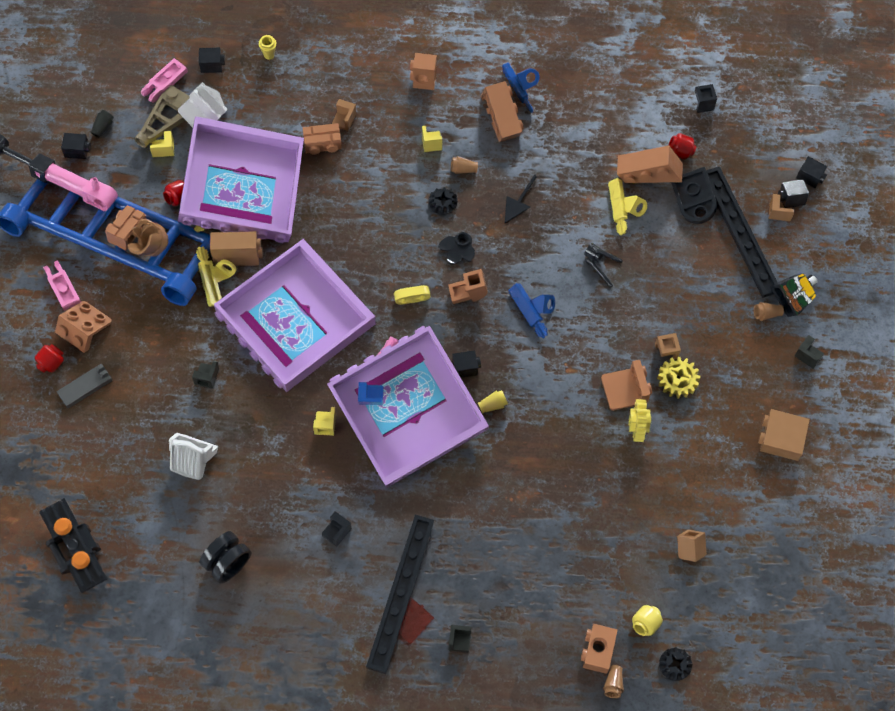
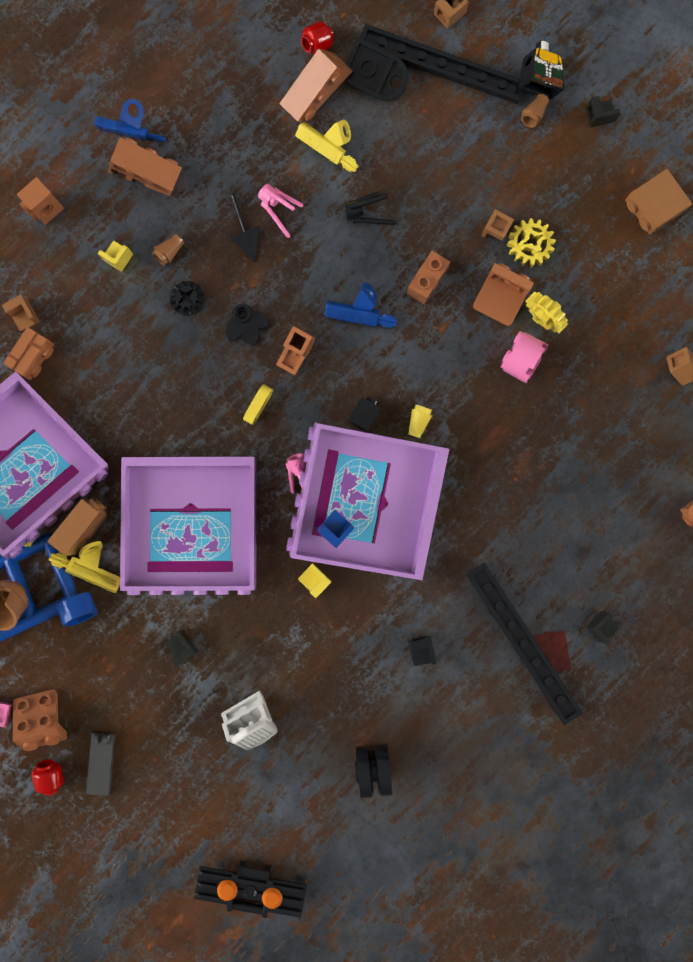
camera: 45 degrees left, 20 degrees up
none -> bright pink plant [258,184,303,238]
none -> nougat brick [407,251,450,305]
none -> bright pink brick [501,331,548,383]

